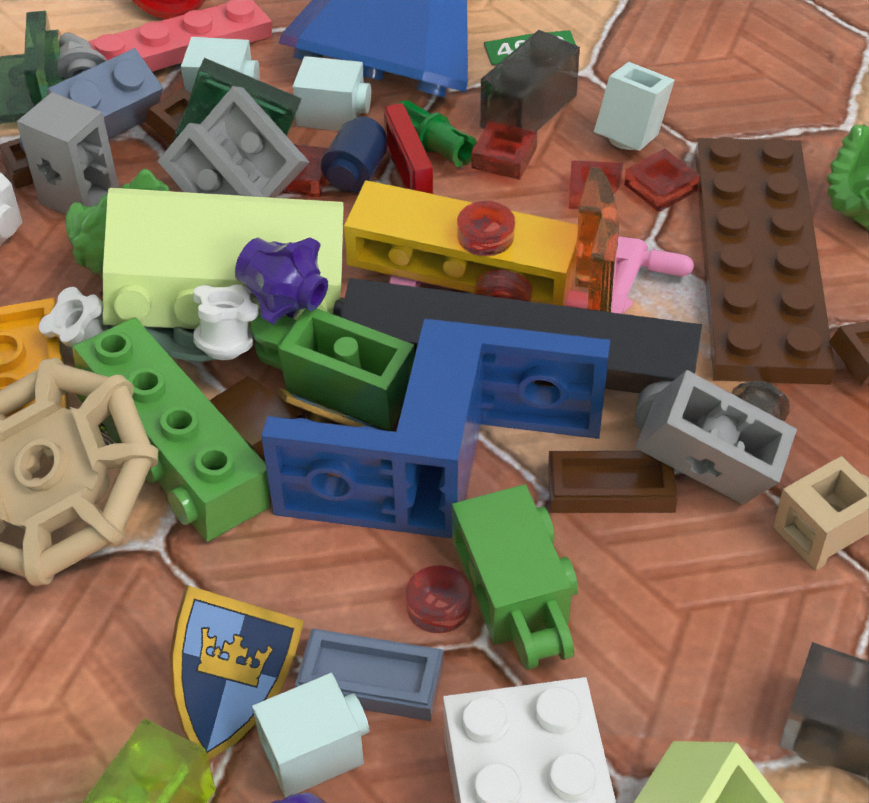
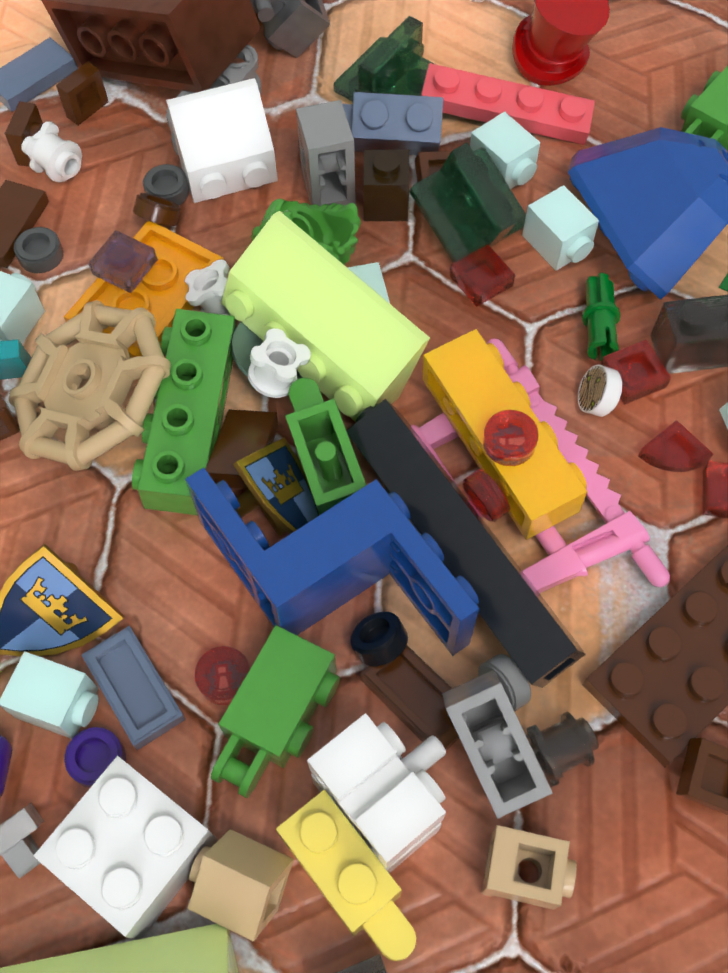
camera: 45 degrees right, 15 degrees up
light grey plate [57,32,107,79] -> none
light grey slope [157,86,310,198] -> none
dark purple rock [235,237,328,325] -> none
dark blue brick [321,117,387,192] -> none
red tile [384,103,433,194] -> none
clear orange slope [575,167,619,312] -> none
none -> dark purple tile [64,727,126,788]
none -> tan brick [188,829,294,942]
none -> light yellow brick [276,789,416,961]
none -> white brick [307,713,446,873]
none -> black tile [350,612,408,666]
none -> dark brown brick [363,150,409,221]
none -> tile [578,364,622,417]

